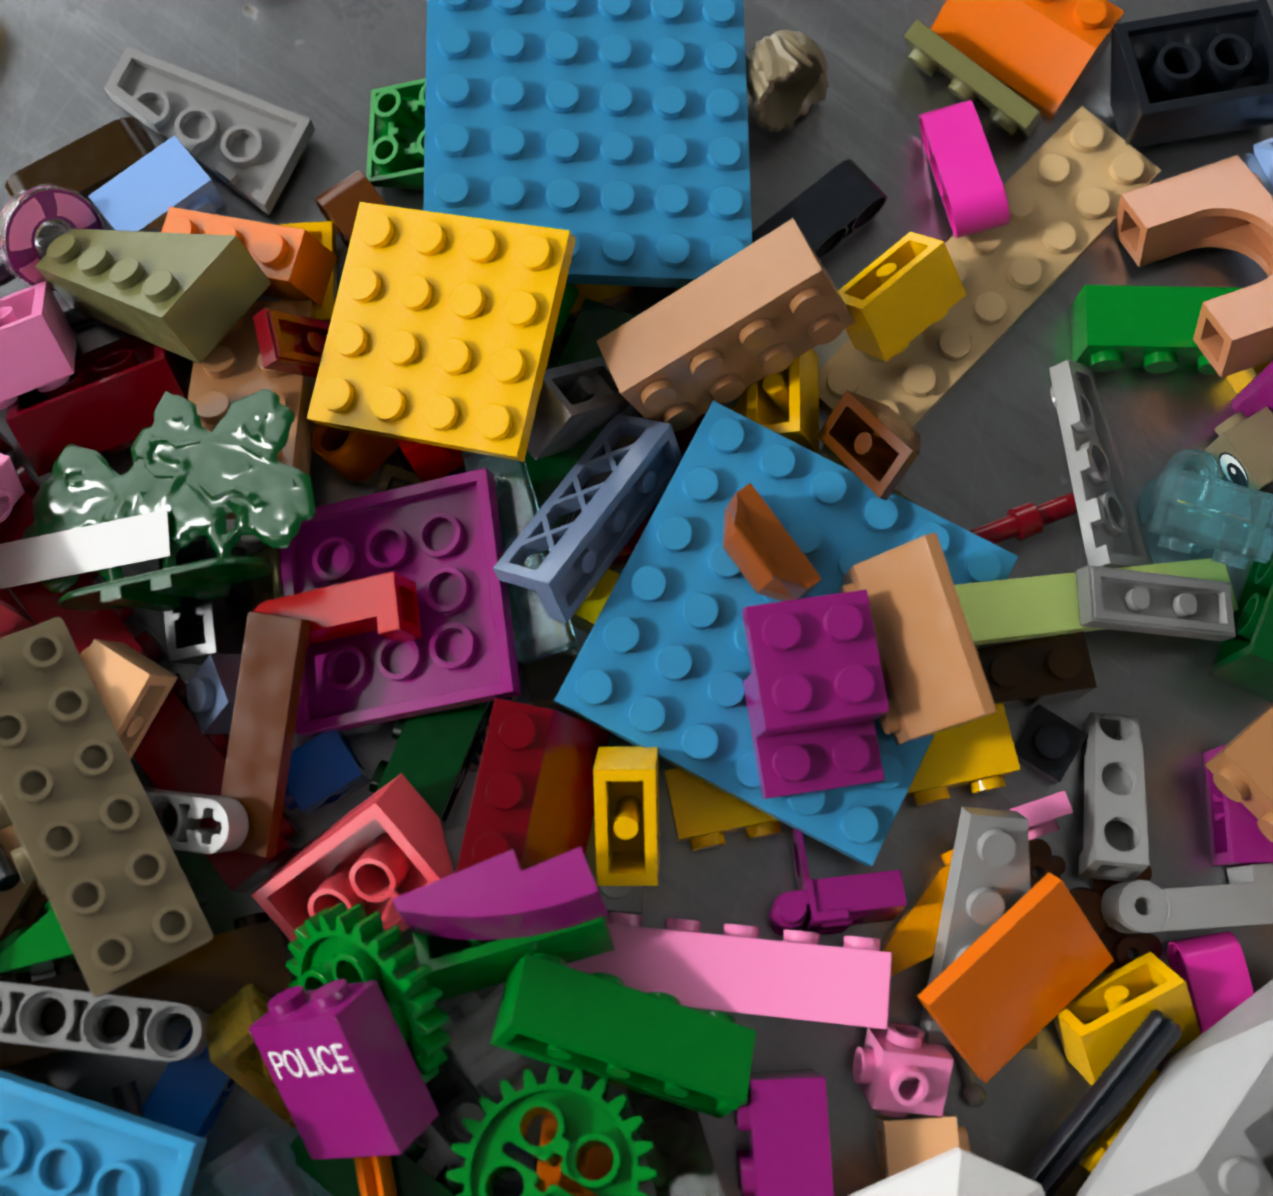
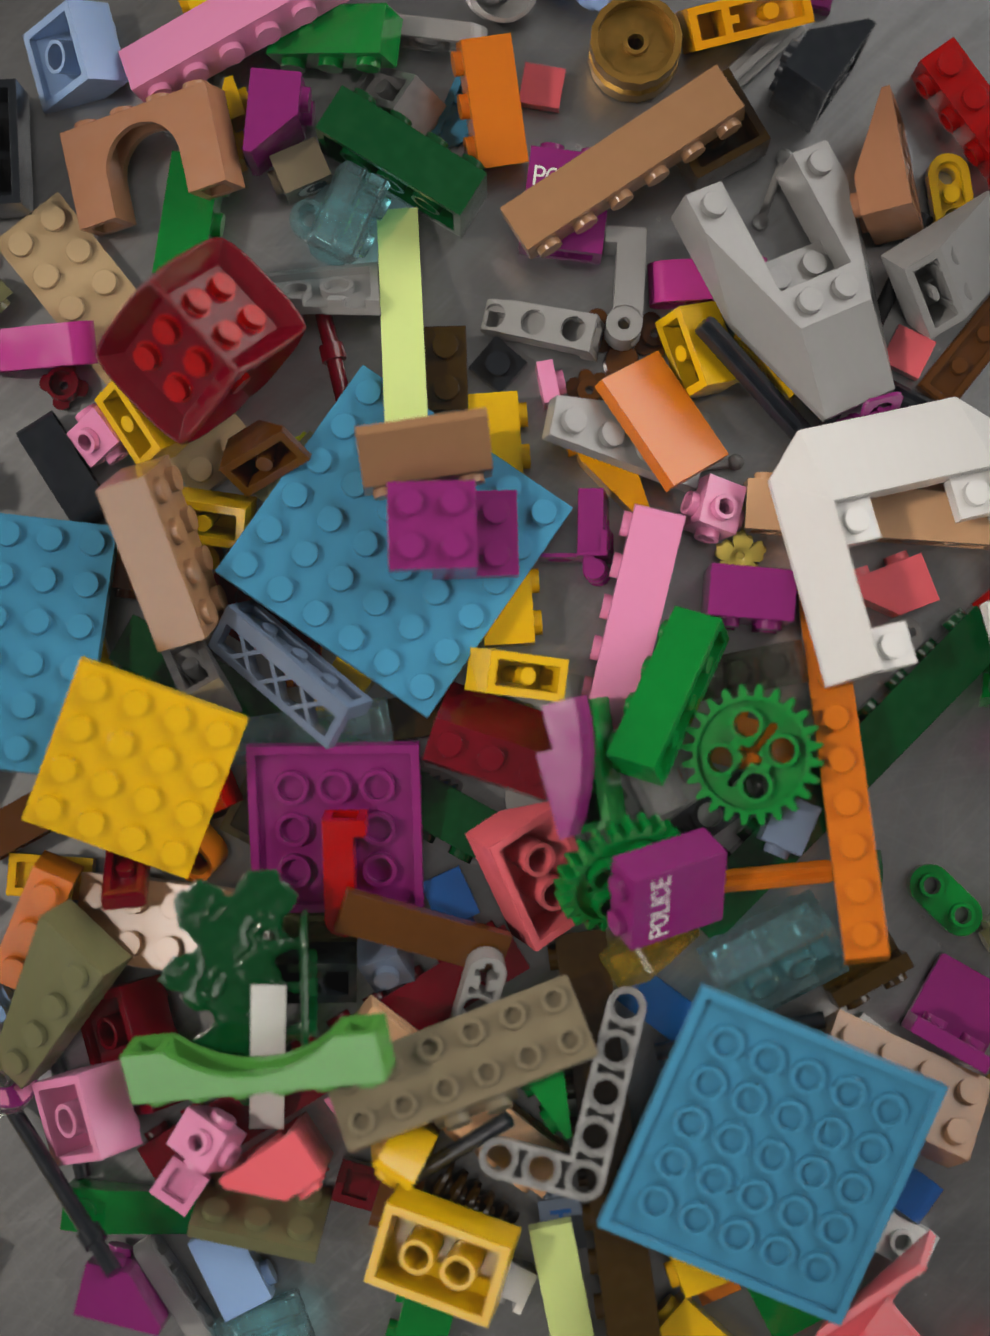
camera: 80 degrees left, 10 degrees up
dark orange slope [723,483,822,601] -> none
light grey tile [1076,565,1236,642] -> none
none -> dark red plate [39,366,89,411]
none -> bright pink brick [66,403,129,468]
none -> dark red piece [96,237,306,444]
none -> bright green arch [120,1013,396,1107]
none -> light yellow plant [714,530,766,567]

